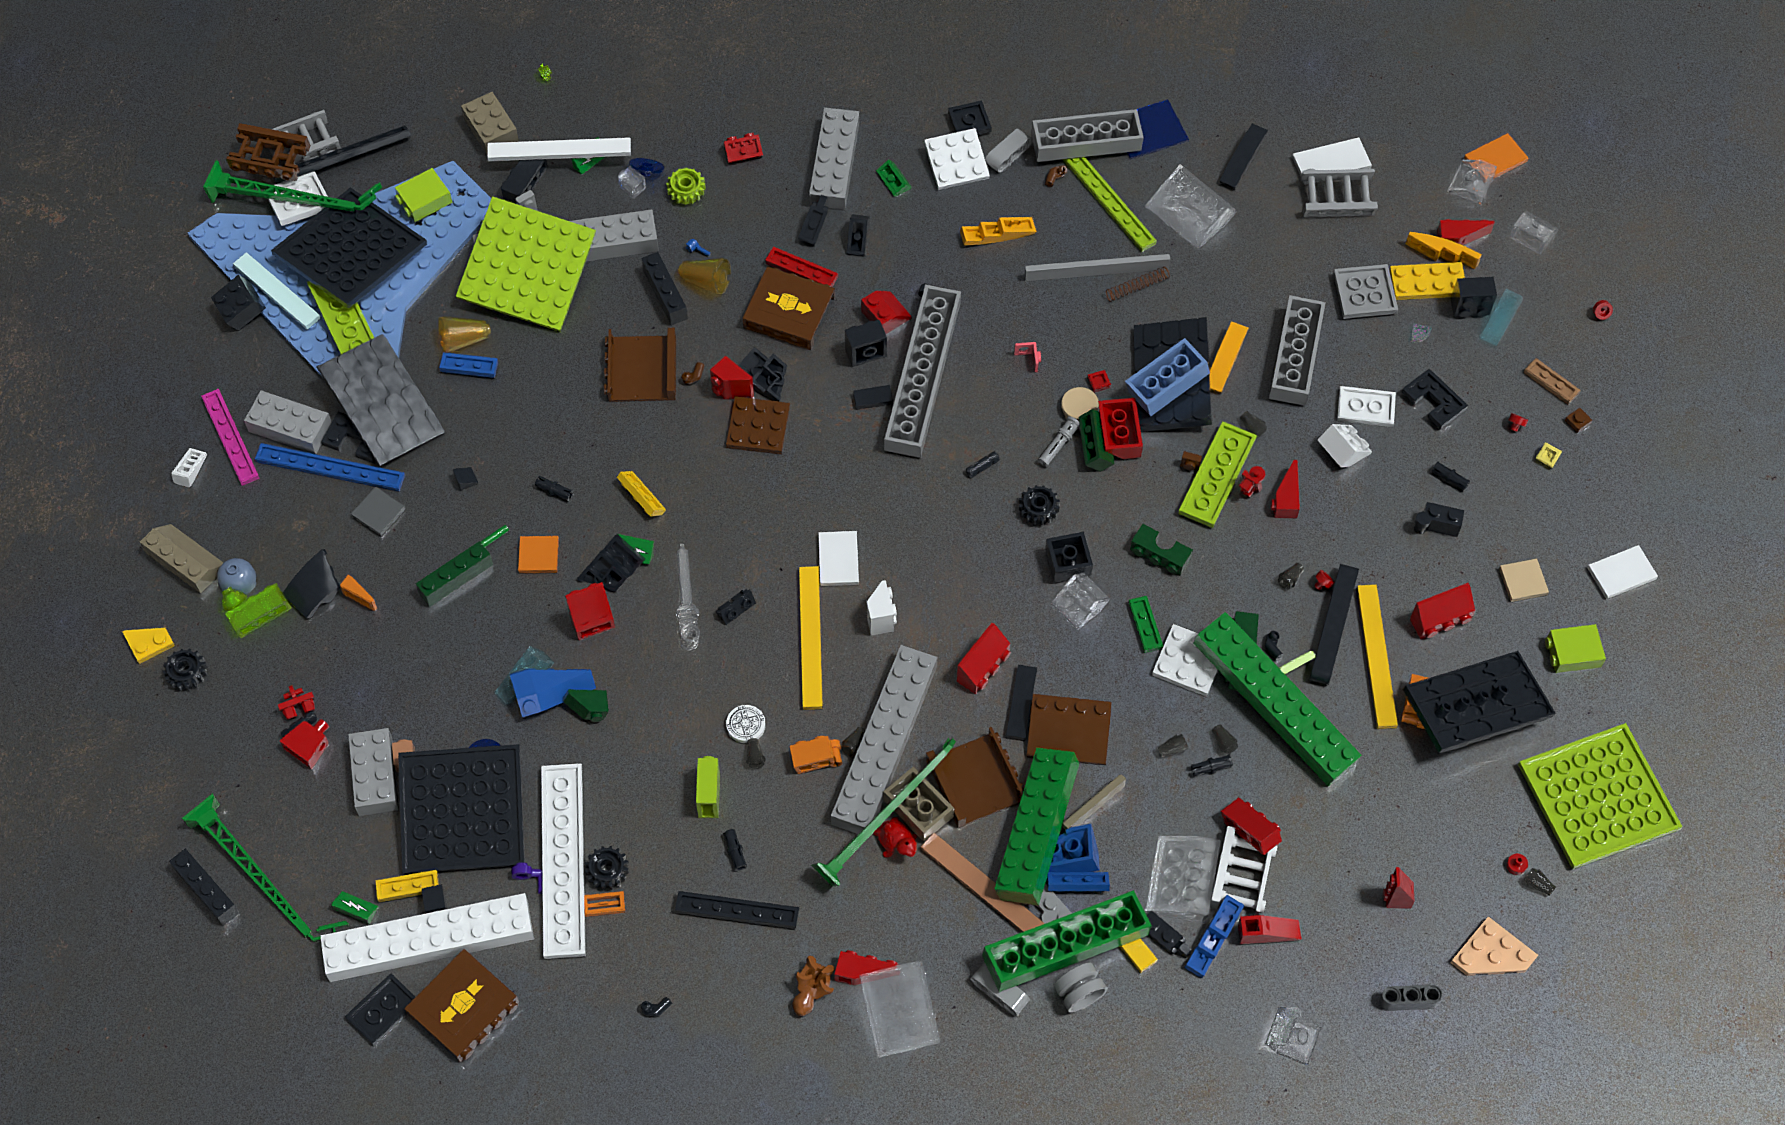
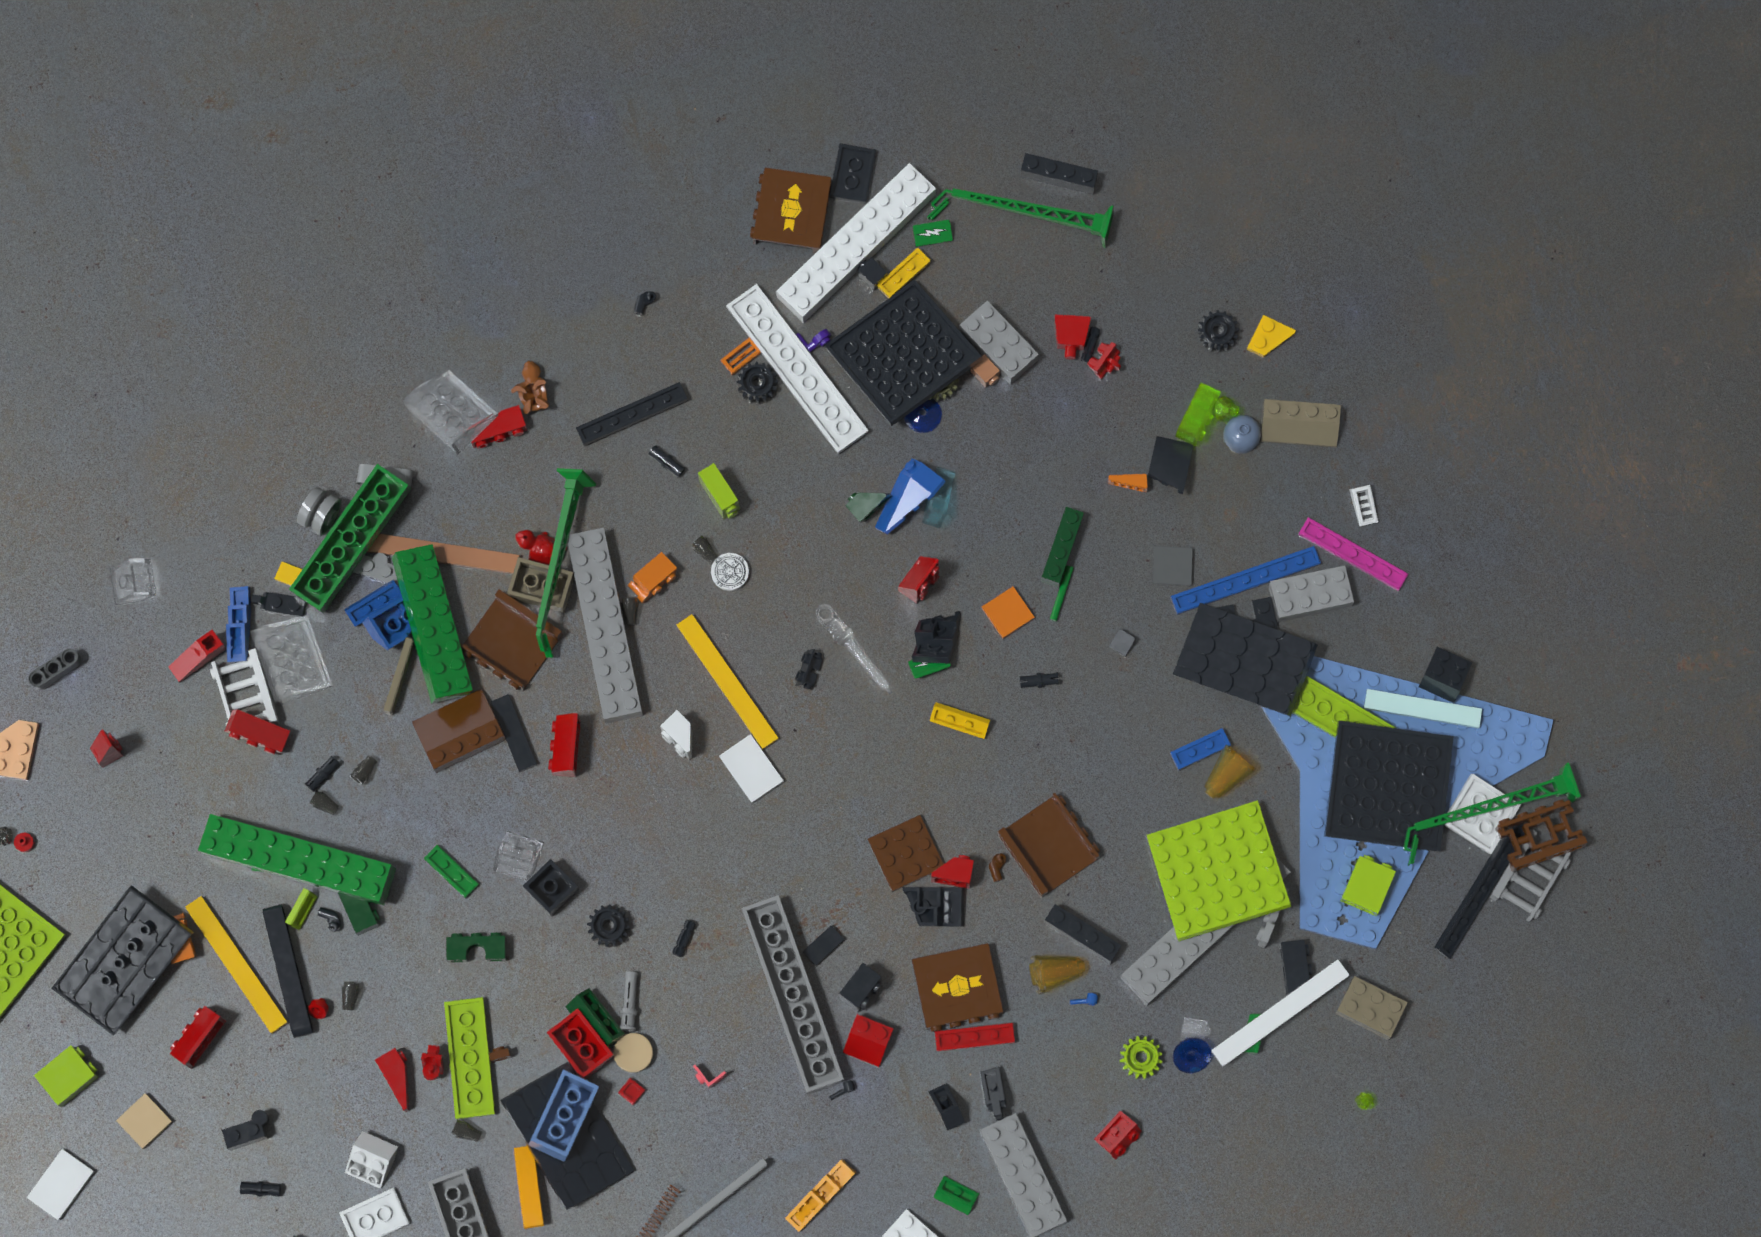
camera: 150 degrees right, 15 degrees up
white plate [1152,624,1218,697] -> none

